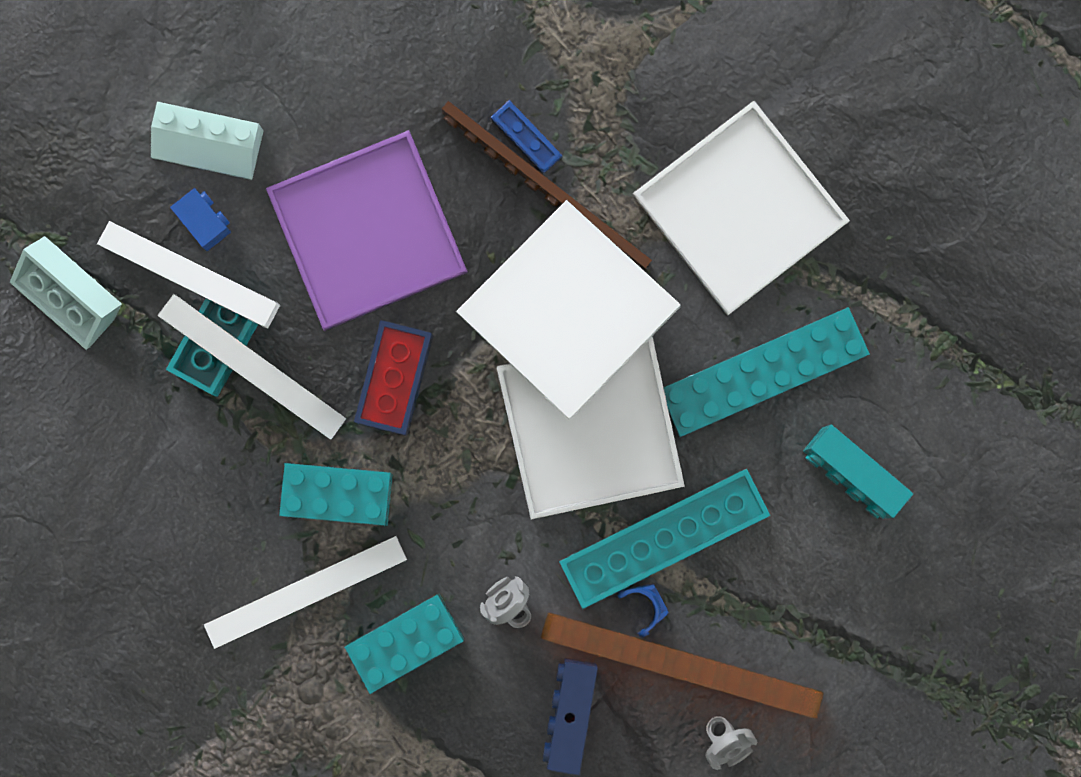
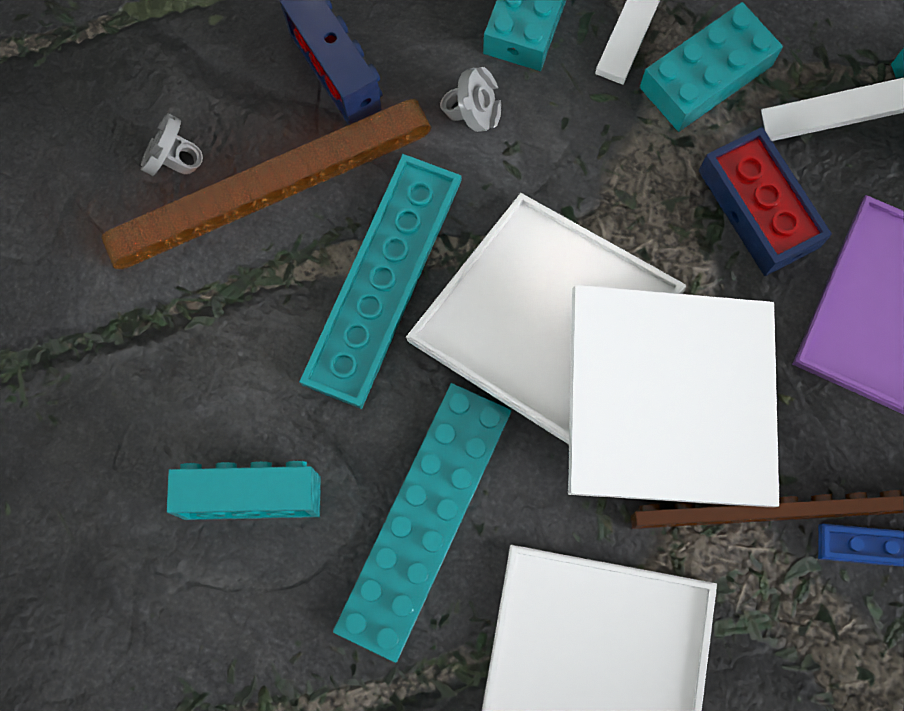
camera: 145 degrees right, 10 degrees down
blue helmet [617,584,669,638] -> none

